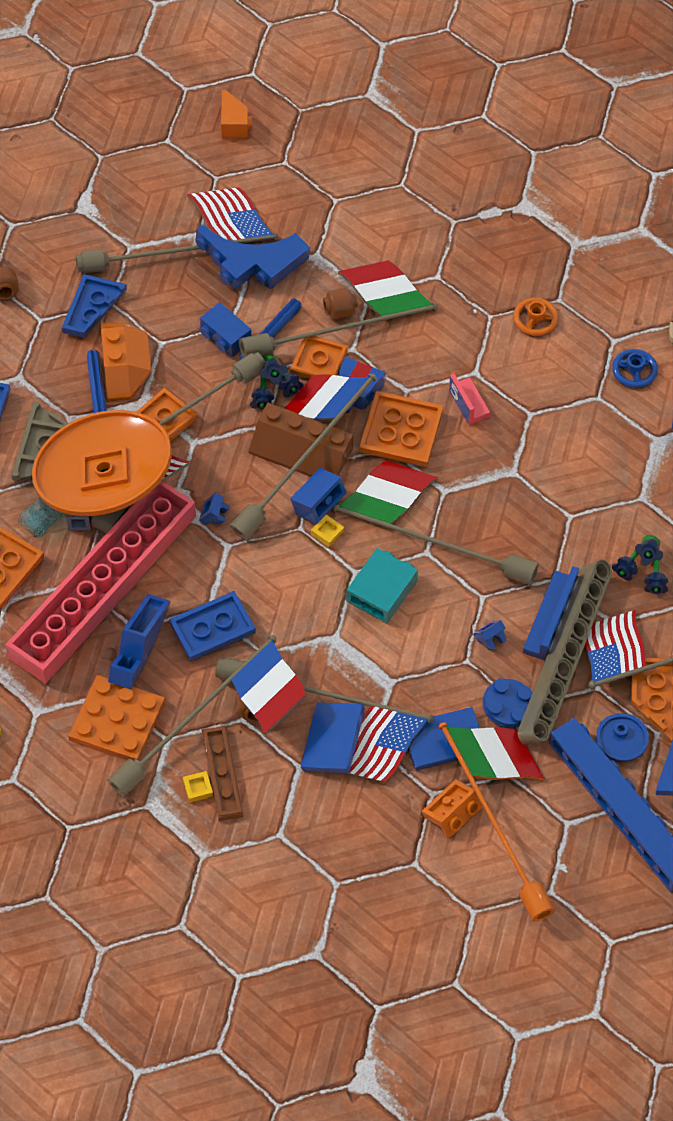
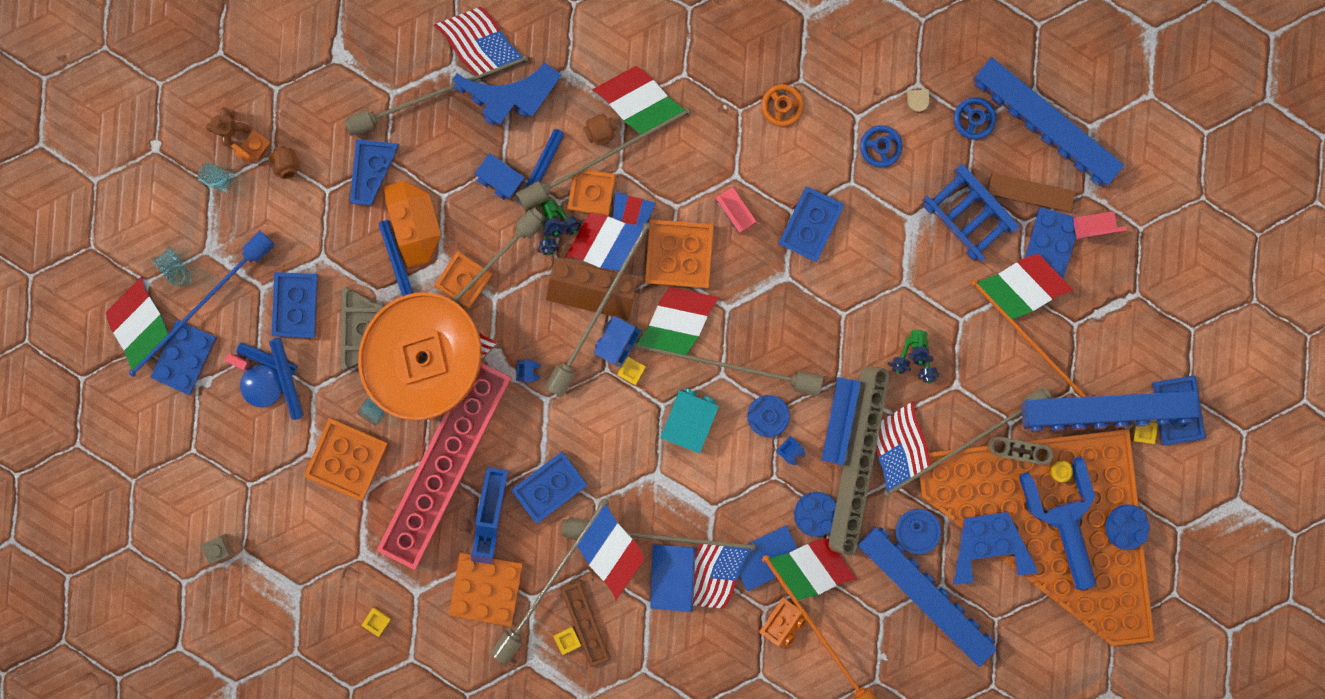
camera: 10 degrees left, 30 degrees up
none -> blue tile [747,395,790,437]
none -> blue plate [778,186,844,262]

